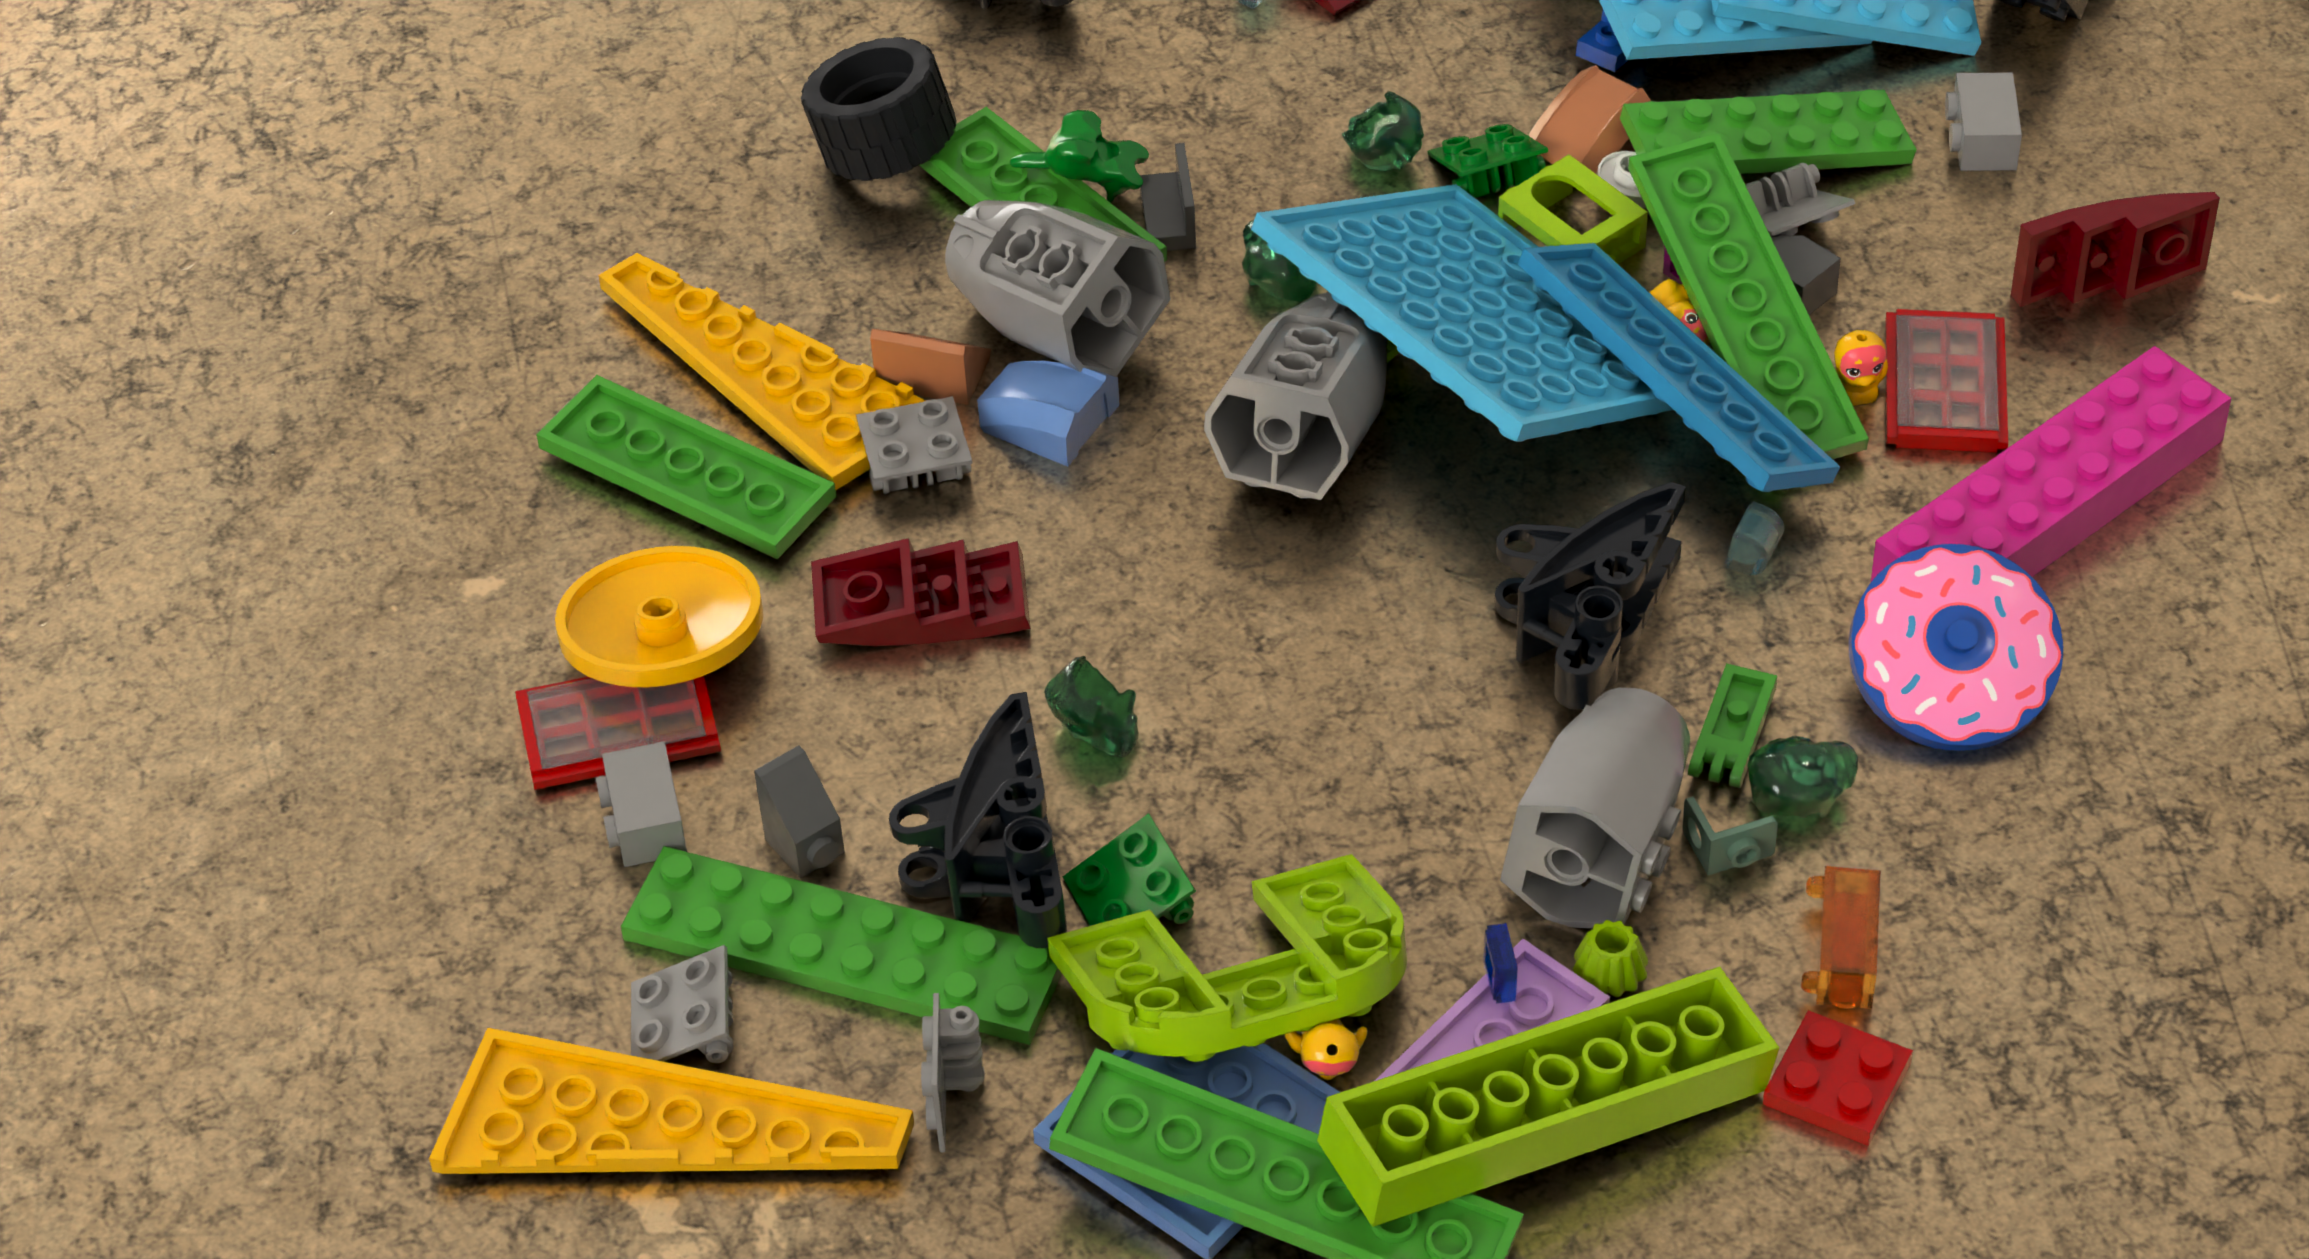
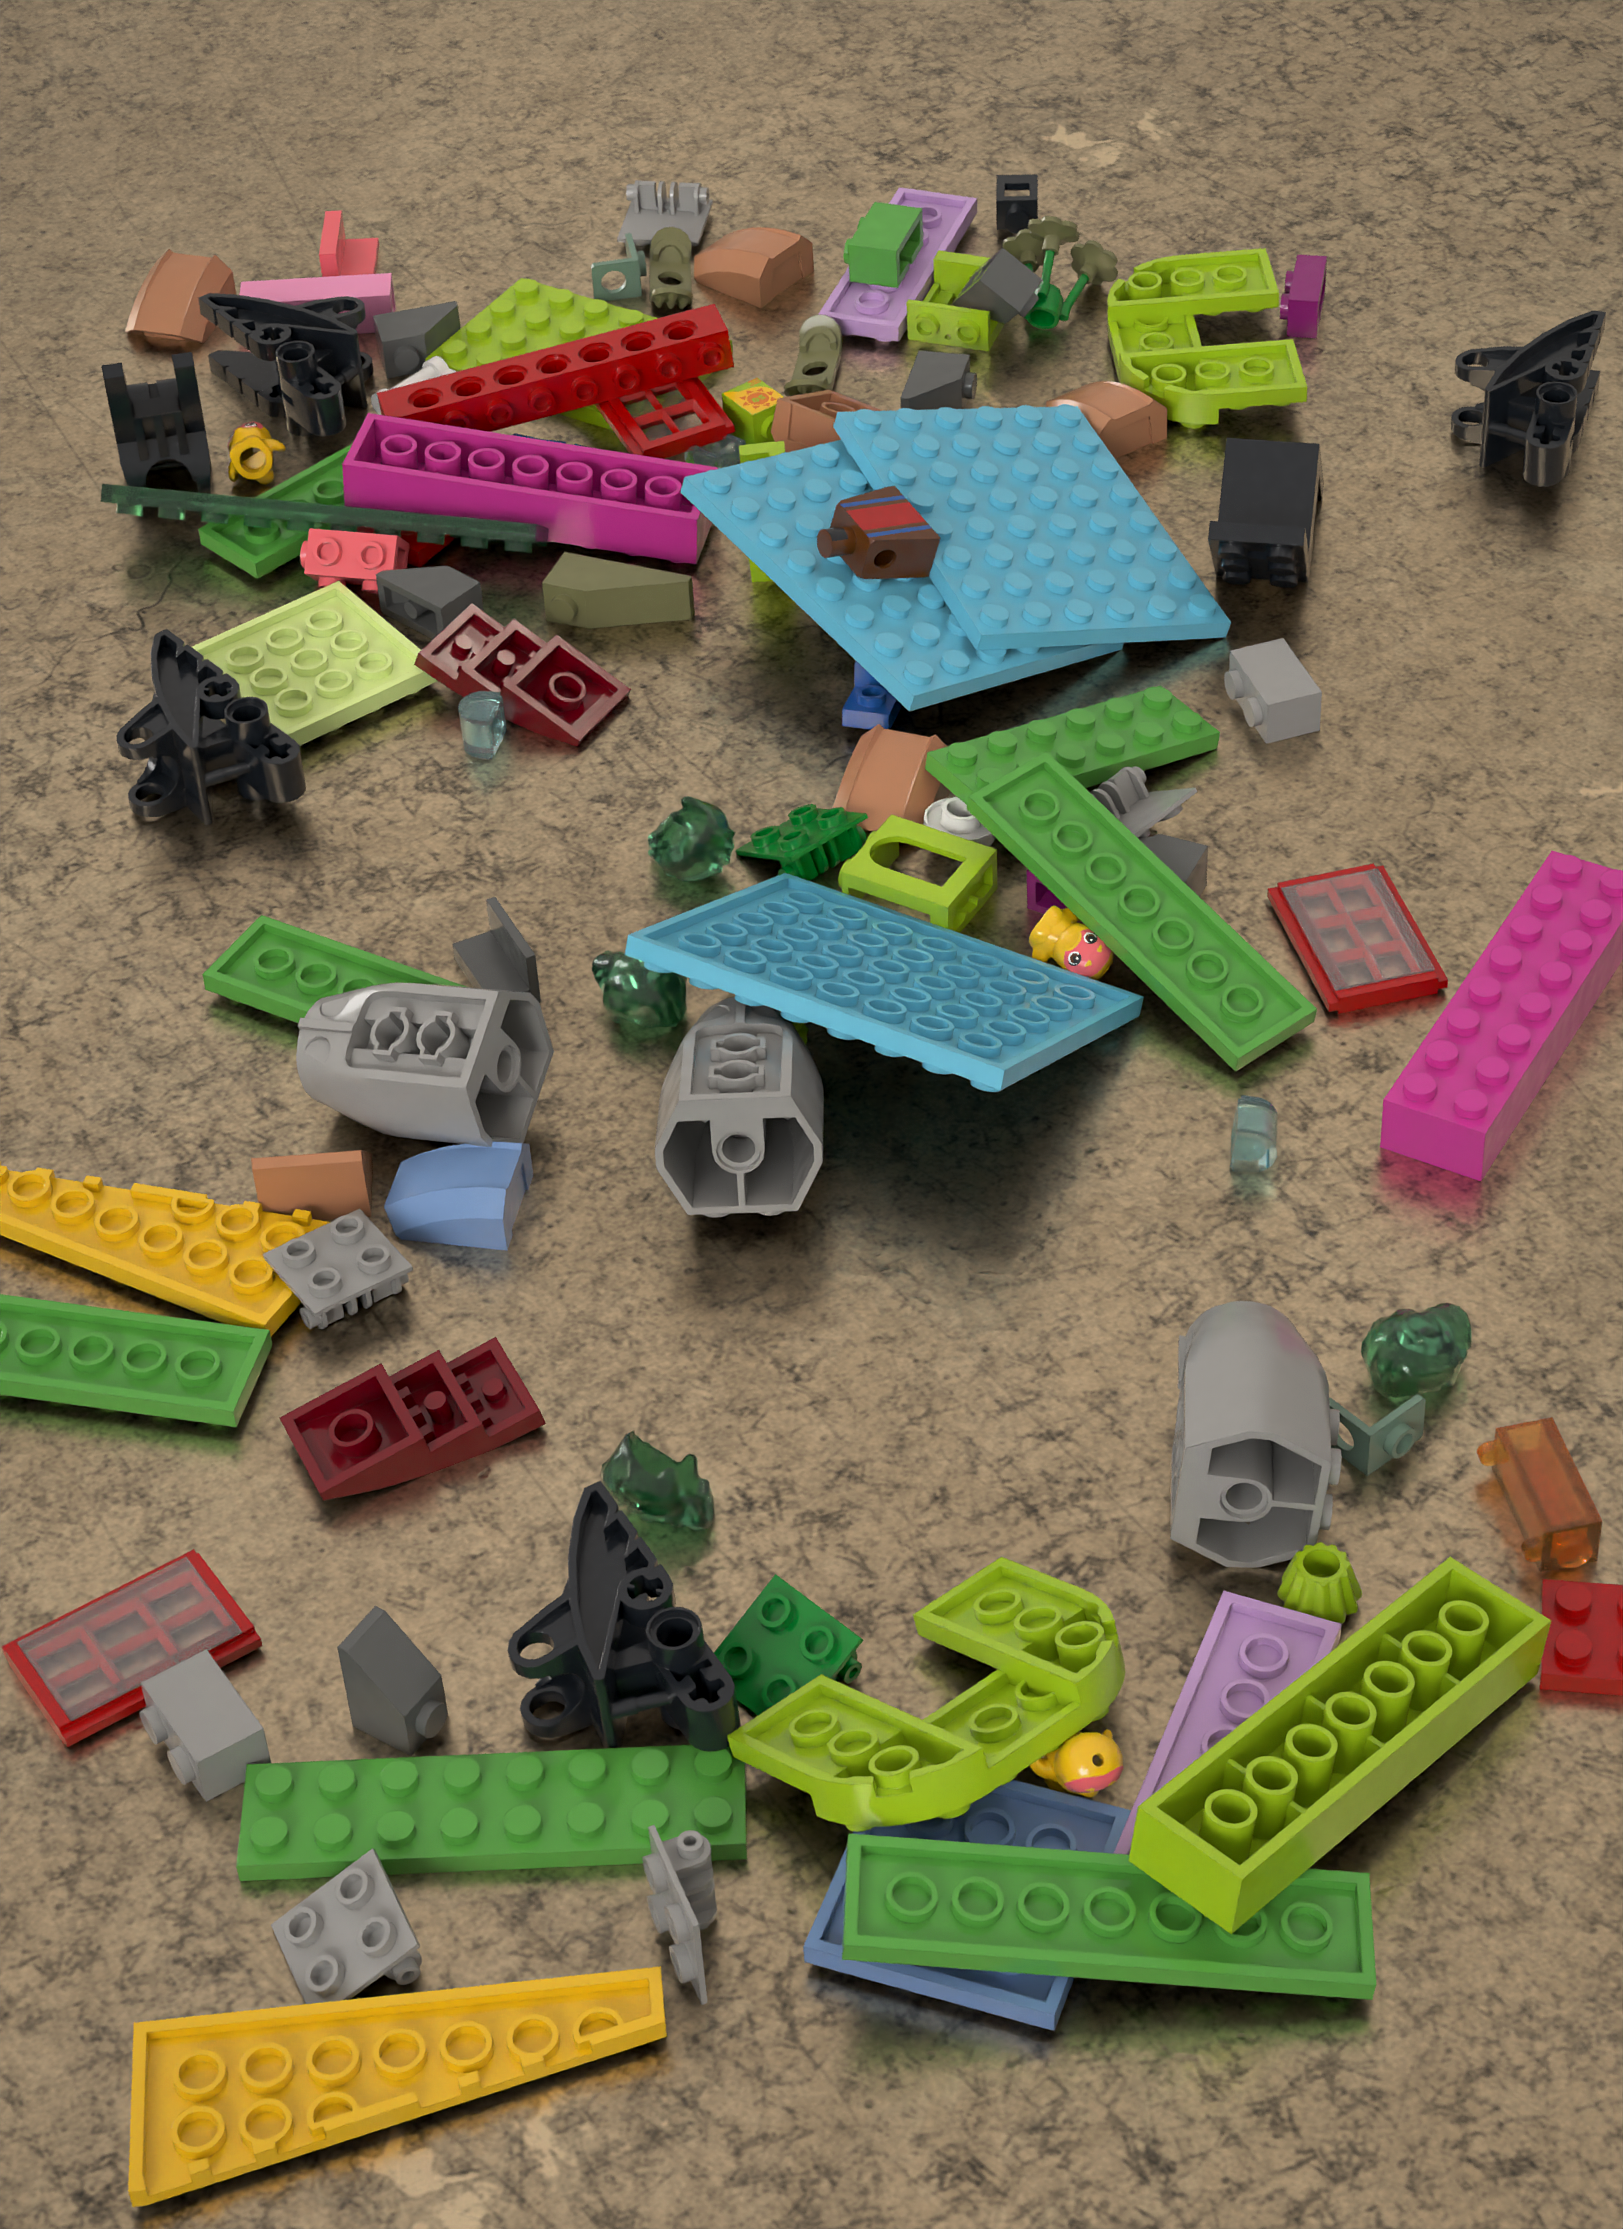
camera: 20 degrees left, 5 degrees down
yellow dish [555,546,763,687] -> none
black tyre [801,37,957,181] -> none
green animal [1010,110,1149,203] -> none
clear blue tile [1483,923,1518,1004] -> none
black piece [1494,482,1686,710] -> none
dark azure plate [1517,243,1840,492] -> none
bright green hinge [1688,663,1777,788] -> none
animal [1834,330,1888,406] -> none
dish [1849,544,2063,751] -> none
dark red slope [2010,192,2220,307] -> none

